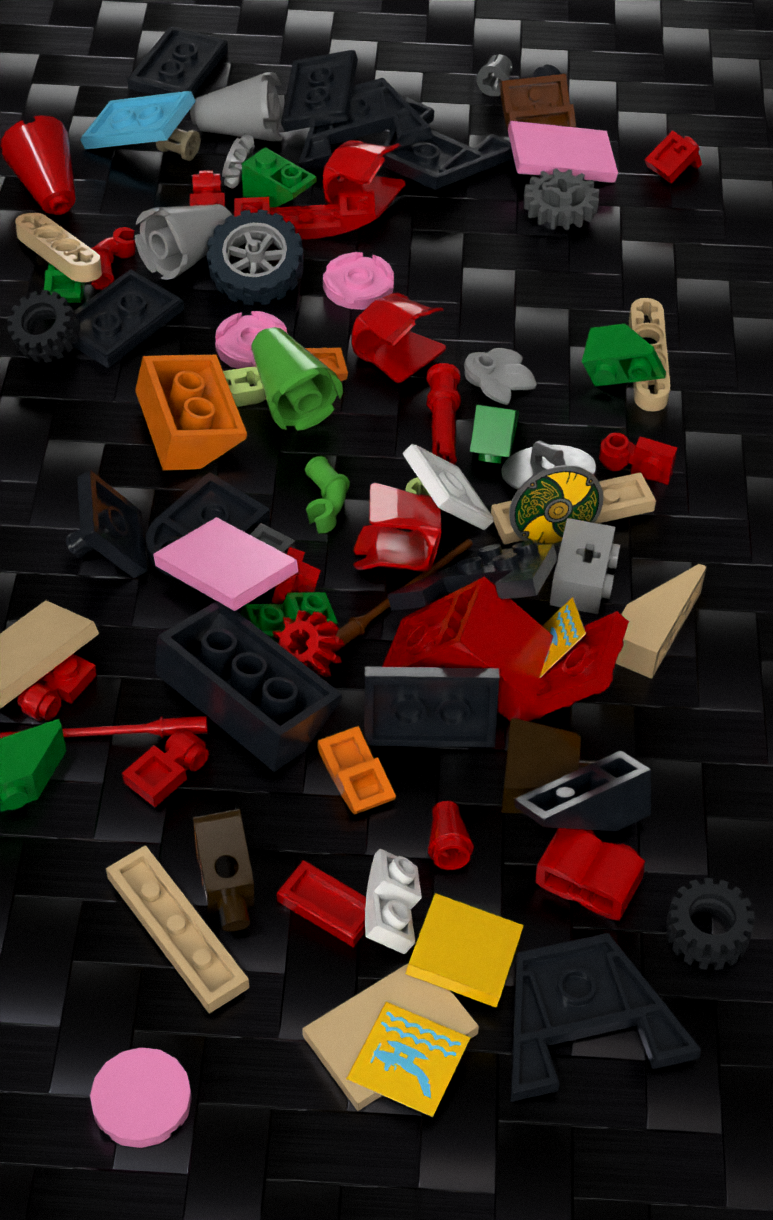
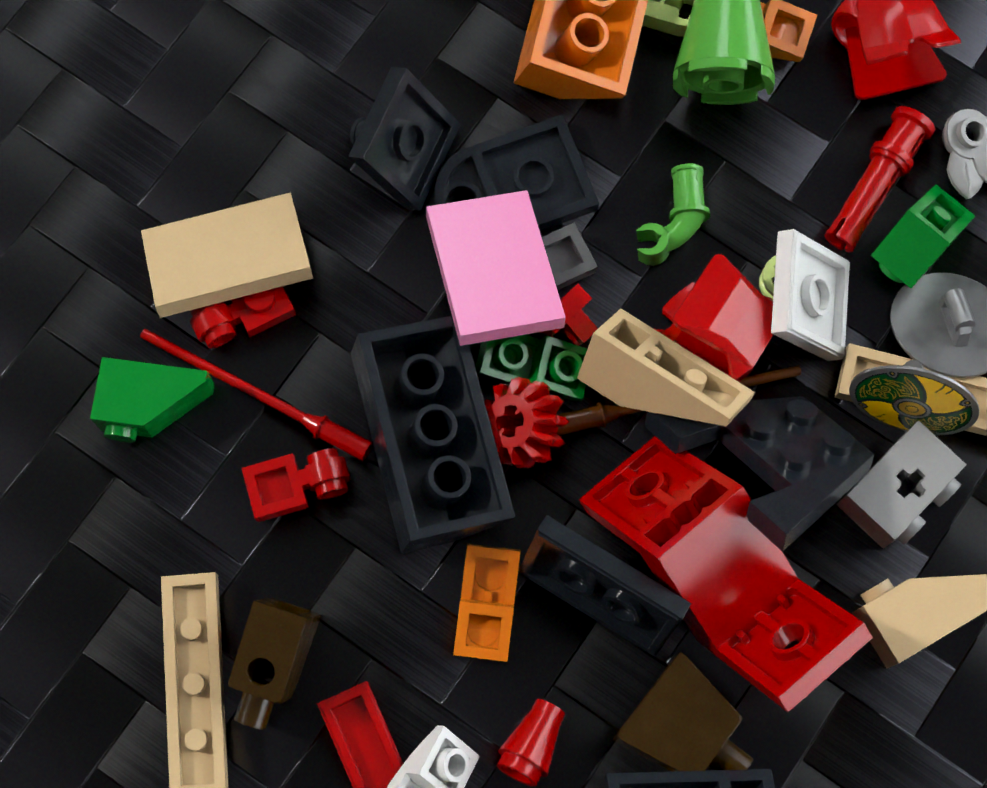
camera: 30 degrees right, 25 degrees up
yellow sticker [540,597,586,678] -> none
none -> tan slope [577,308,755,426]

